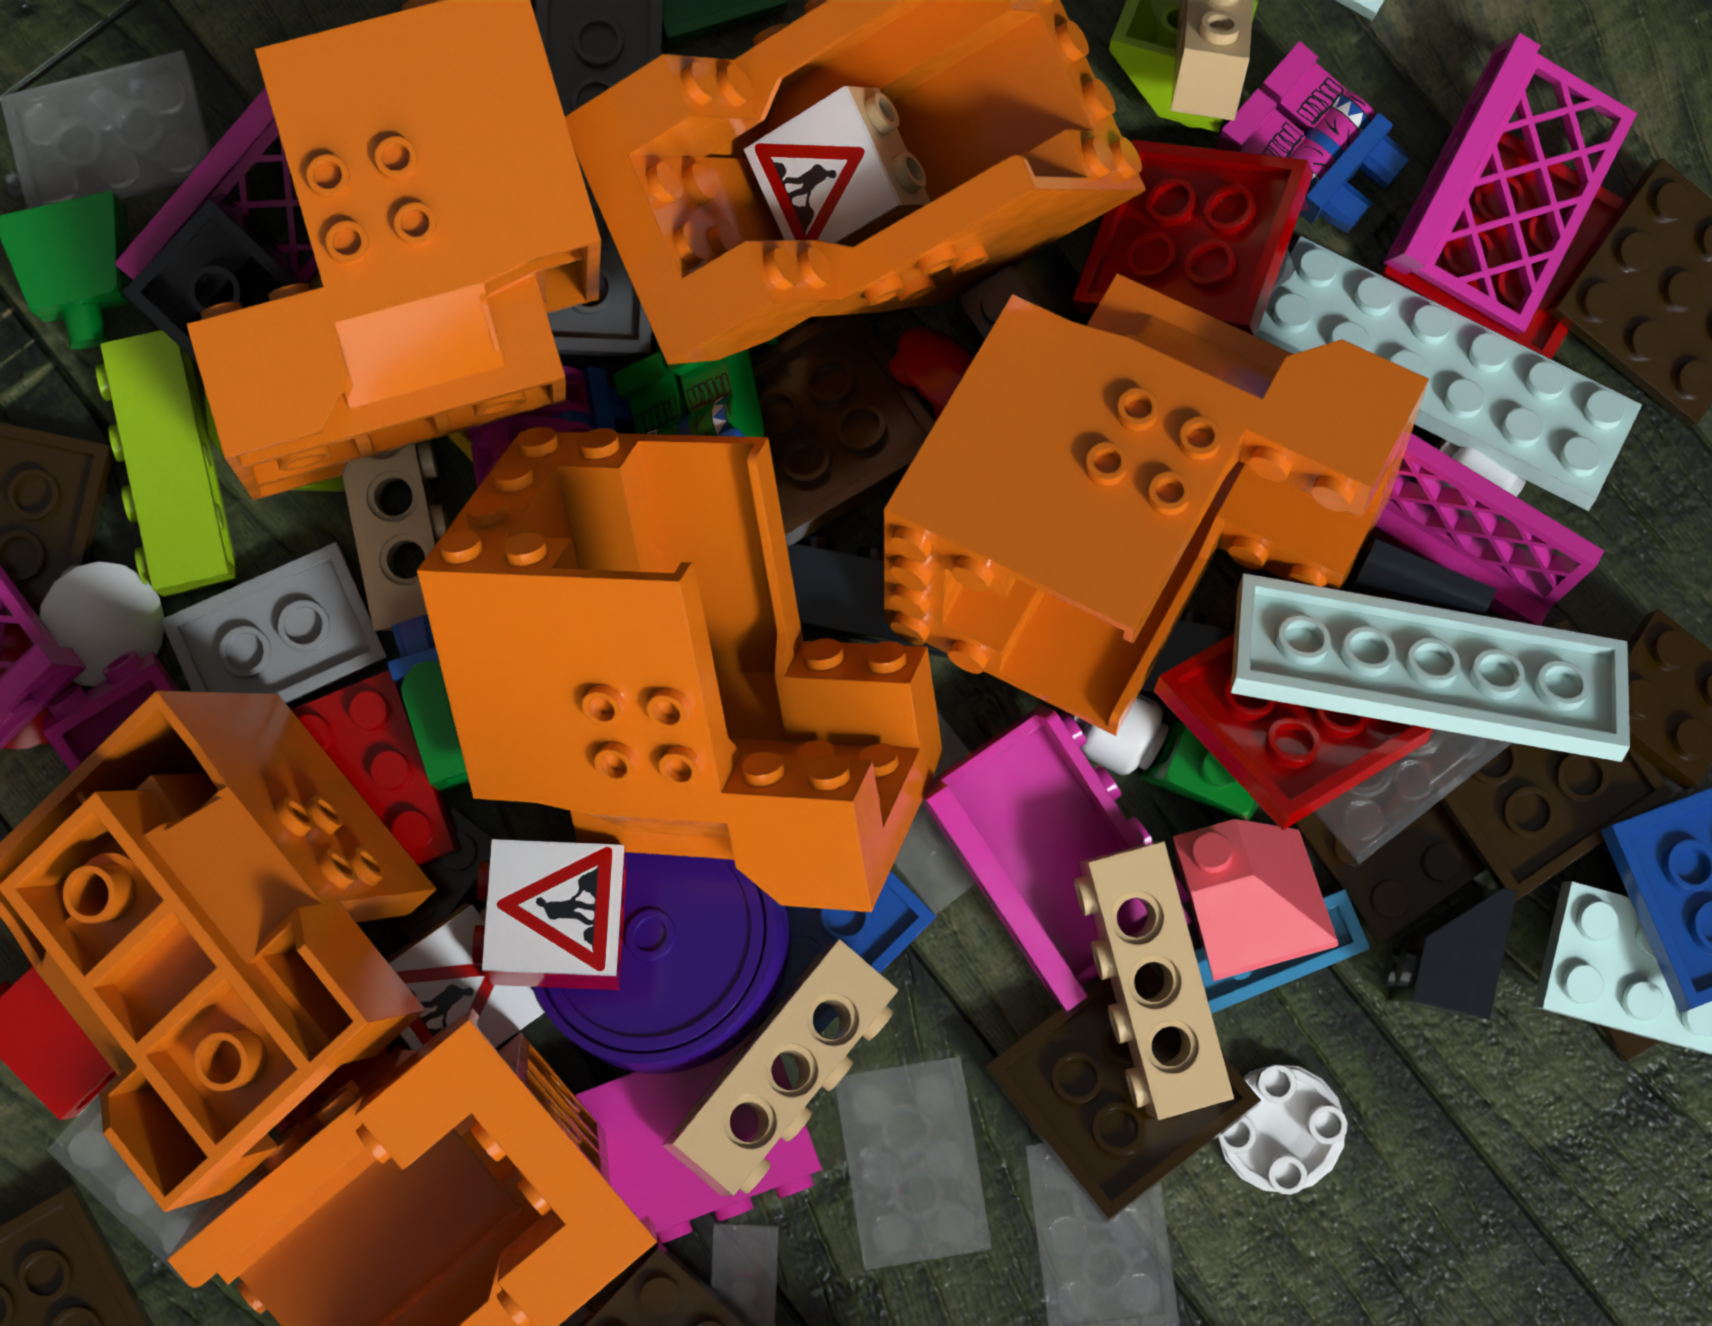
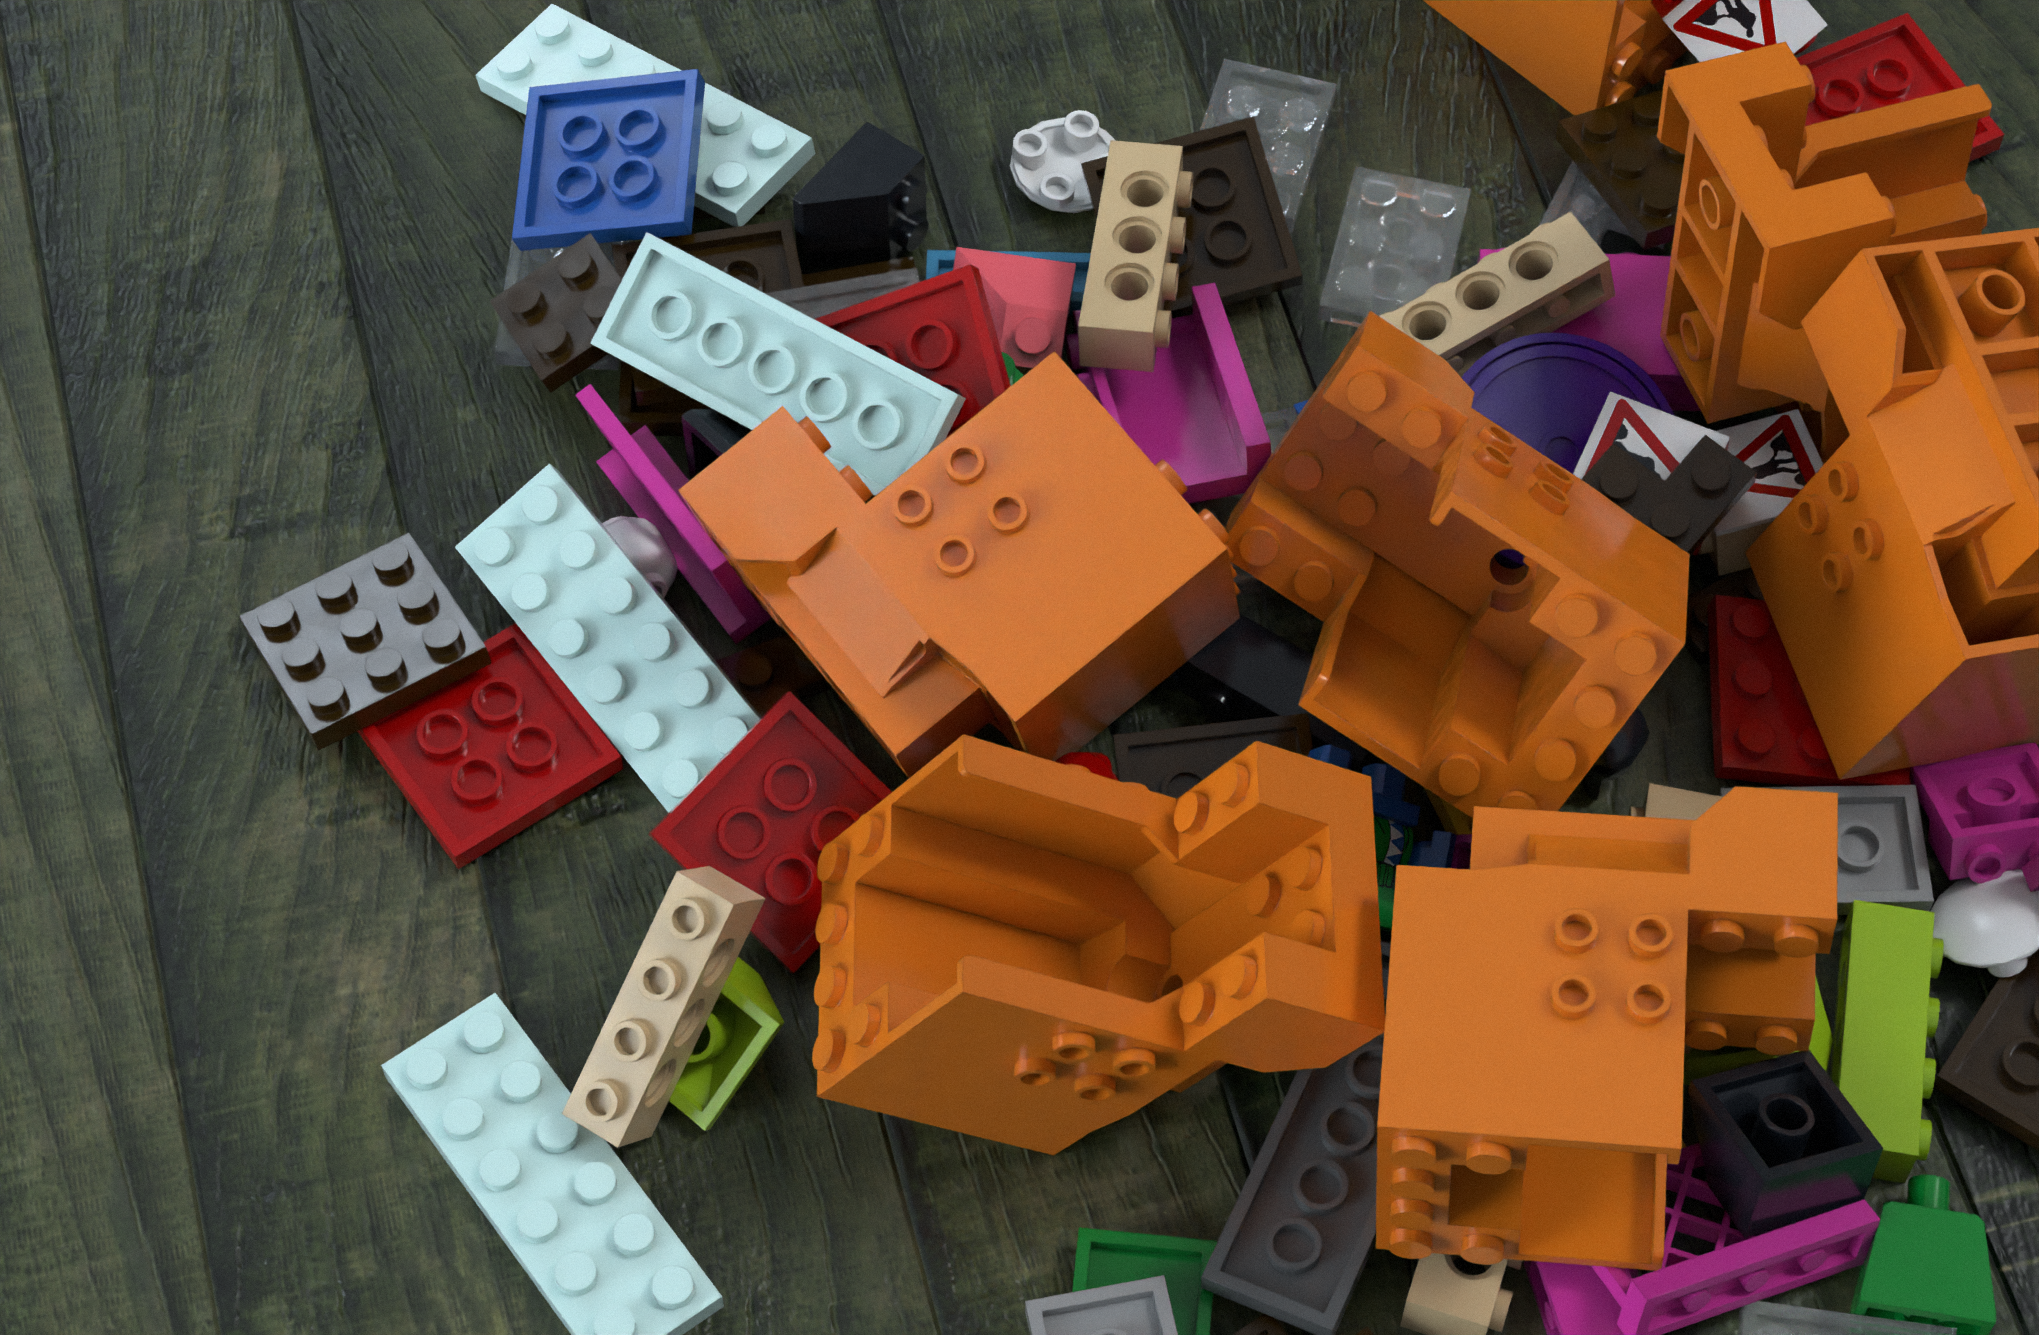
camera: 150 degrees left, 25 degrees down
green hips [387,614,470,795] -> none
piece [743,86,931,246] -> none
hips [1215,41,1410,234] -> none
dark pink fence [1383,33,1637,334] -> none
none -> dark brown plate [1581,435,1757,556]

